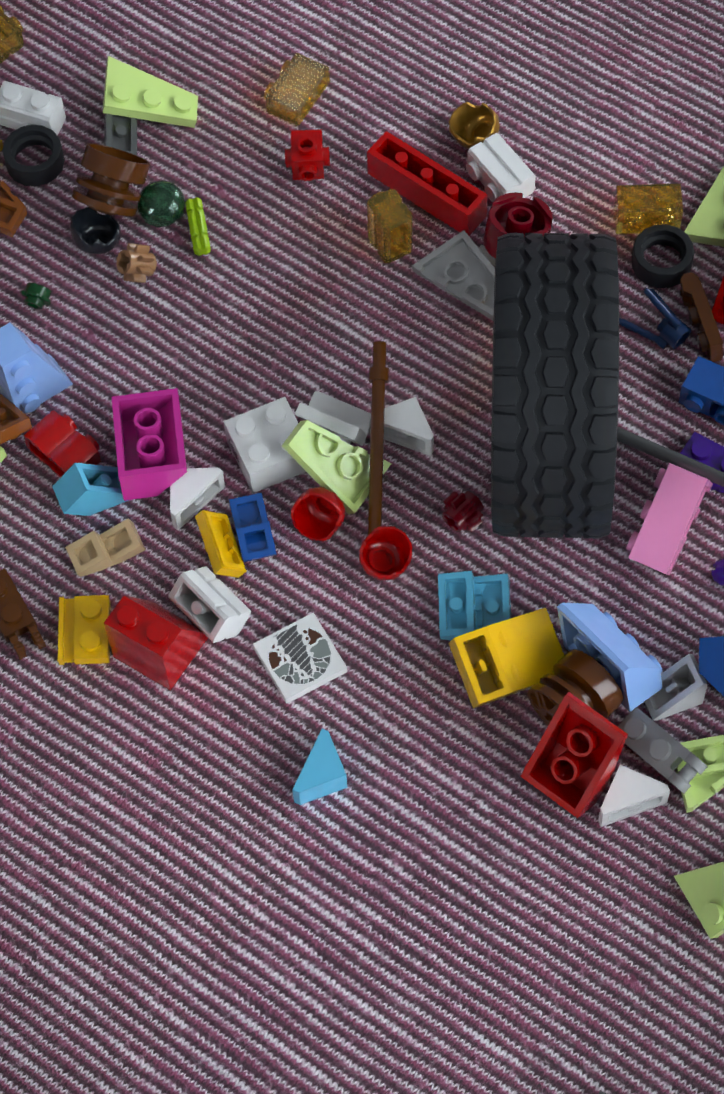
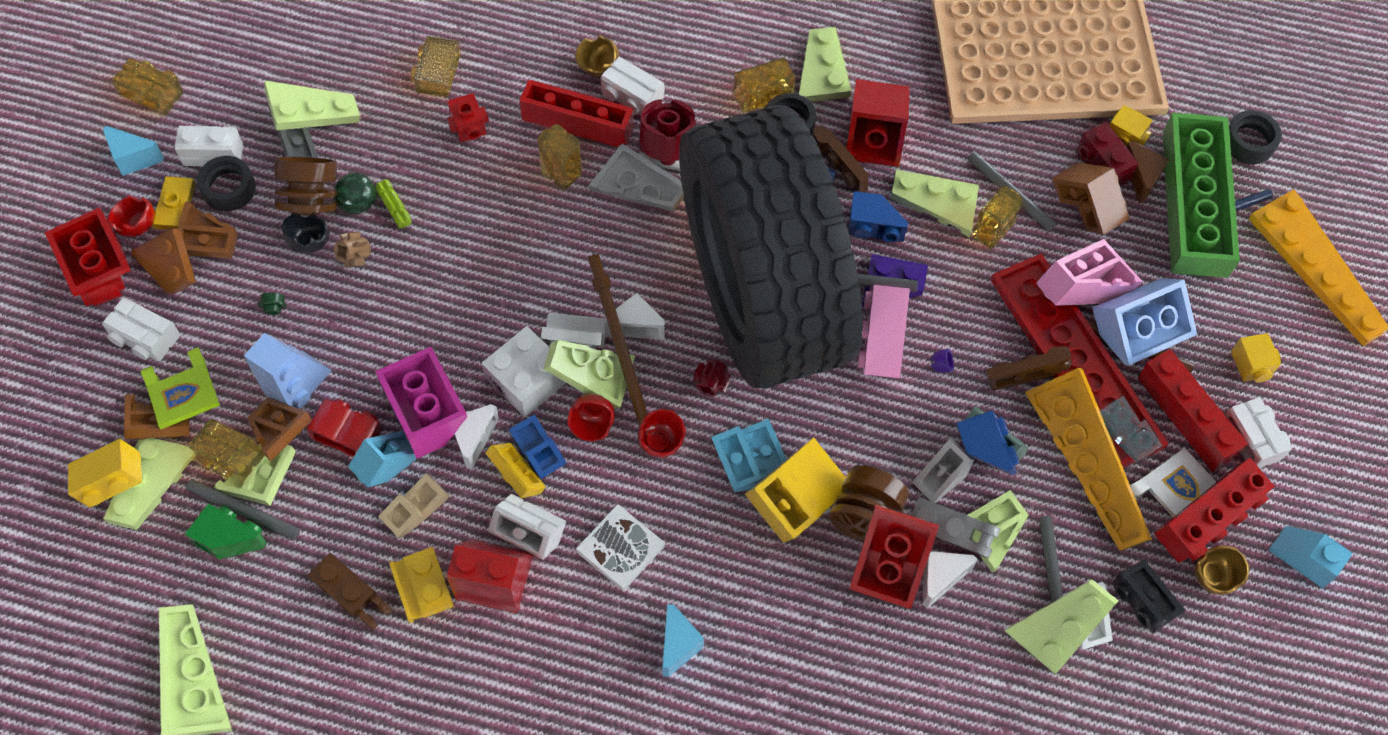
camera: 25 degrees left, 0 degrees up
light blue slope [557,603,663,712] -> none

